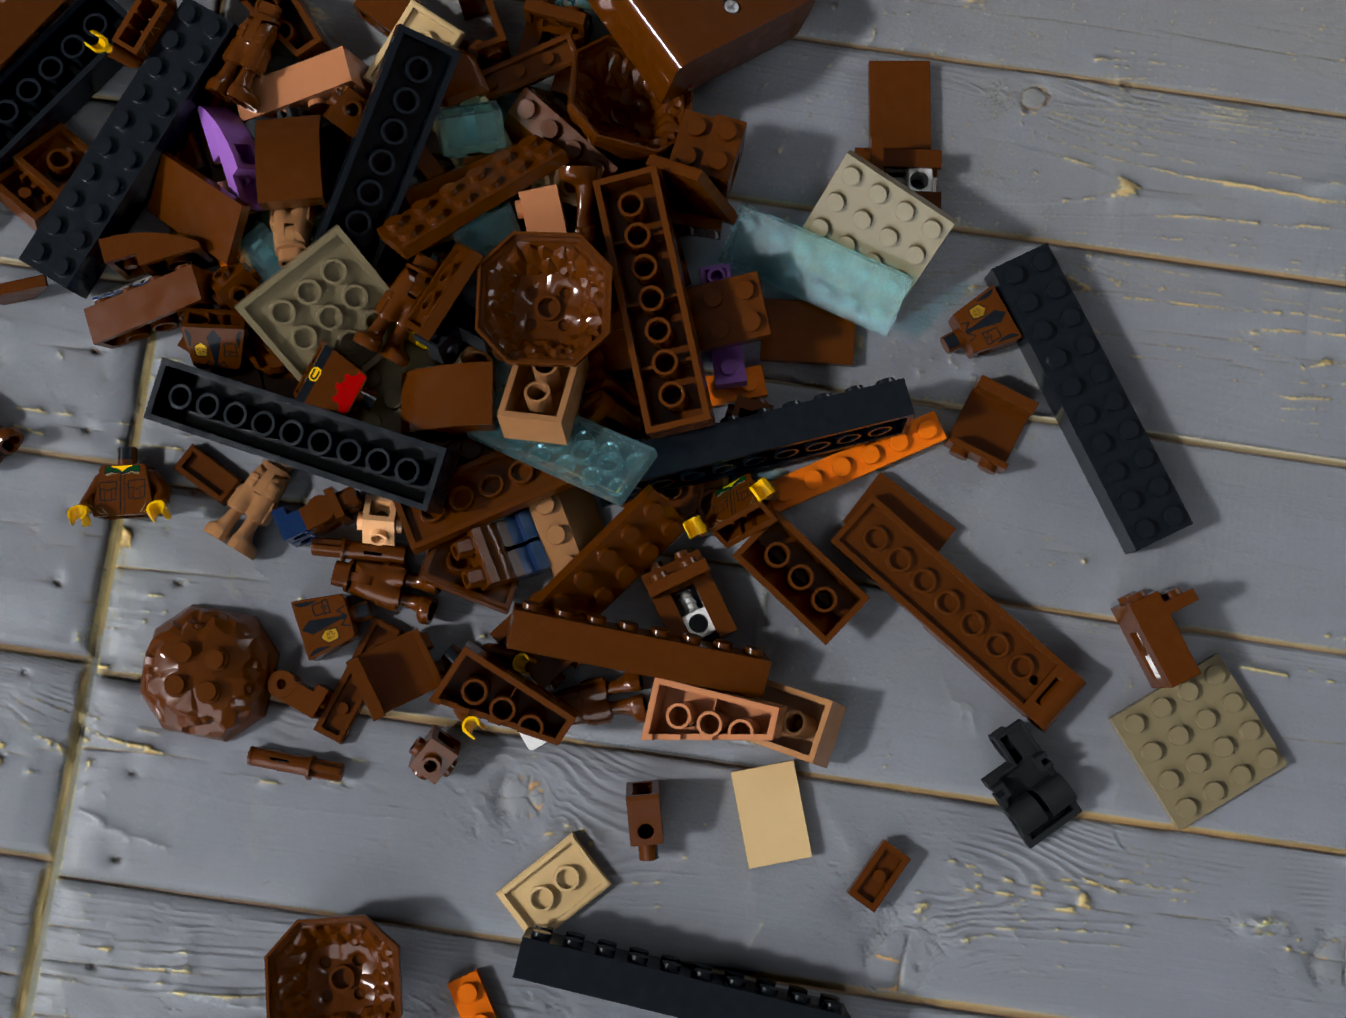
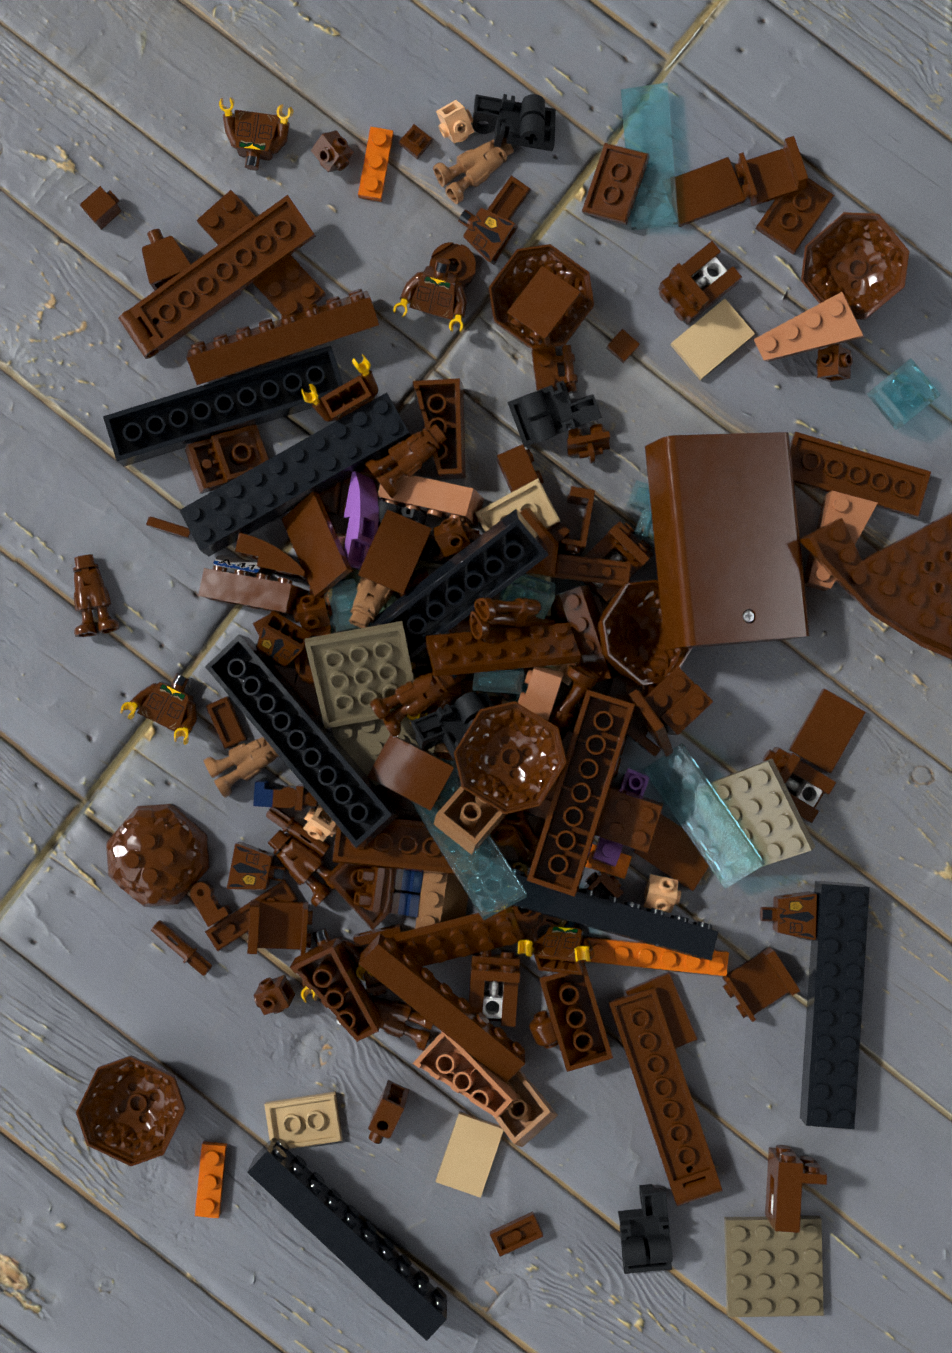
camera: 25 degrees right, 5 degrees up
torso [293,339,378,415] -> none
reddish brown tile [404,242,483,341] -> none
none -> reddish brown piece [470,597,541,640]
none -> reddish brown head [529,1010,558,1049]
none -> light nougat brick [643,874,681,913]

